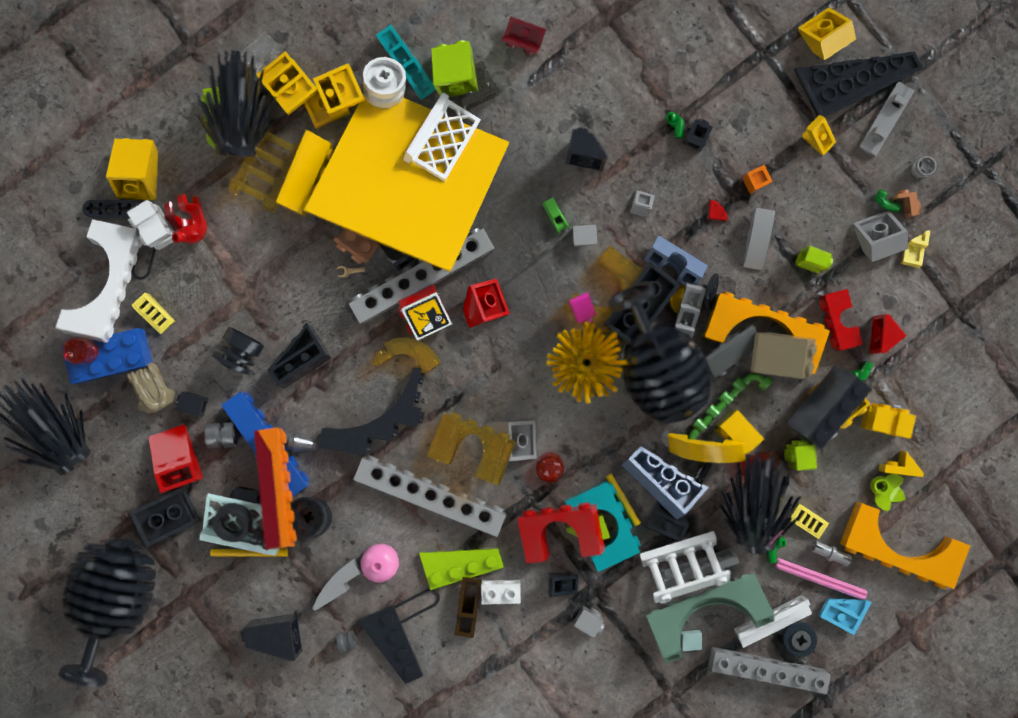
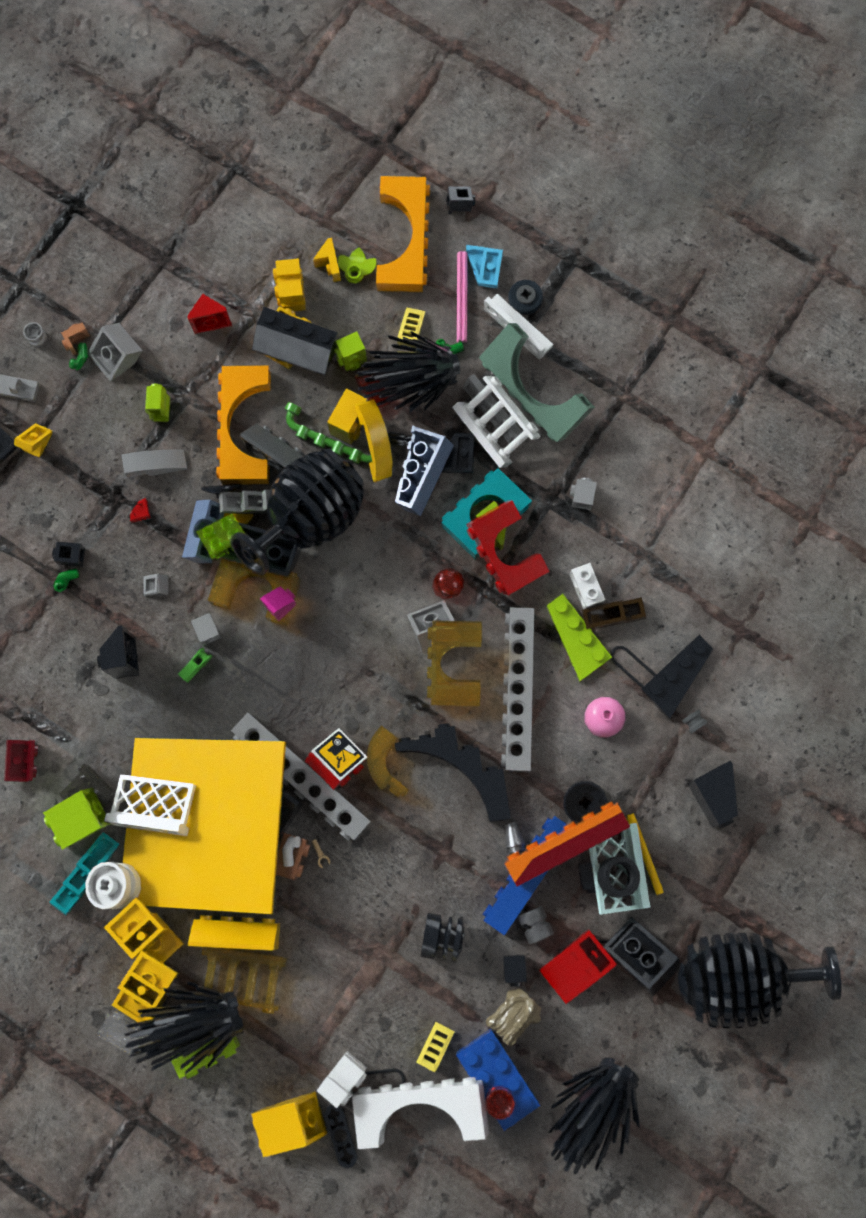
camera: 110 degrees left, 10 degrees down
red piece [164,194,208,244] -> none
black wheel [250,526,268,551] -> none
black wedge [267,322,332,389] -> none
light grey slope [313,557,362,611] -> none
red slope [463,278,510,328] -> none
yellow plant [547,322,628,403] -> none
black slope [548,572,578,597] -> none
yellow bar [605,473,641,527] -> none
light aqua slope [681,630,702,651] -> none
light grey brick [708,647,831,694] -> none
orange panel [742,165,773,194] -> none
dark tan slope [750,332,817,379] -> none
light grey pin [811,540,852,567] -> none
red arch [819,289,863,351] -> none
green arm [850,361,873,381] -> none
light yellow slope [900,230,930,268] -> none
none -> clear neon green hinge [196,514,245,560]
none -> white arm [282,836,301,867]
none -> black brick [446,186,475,214]

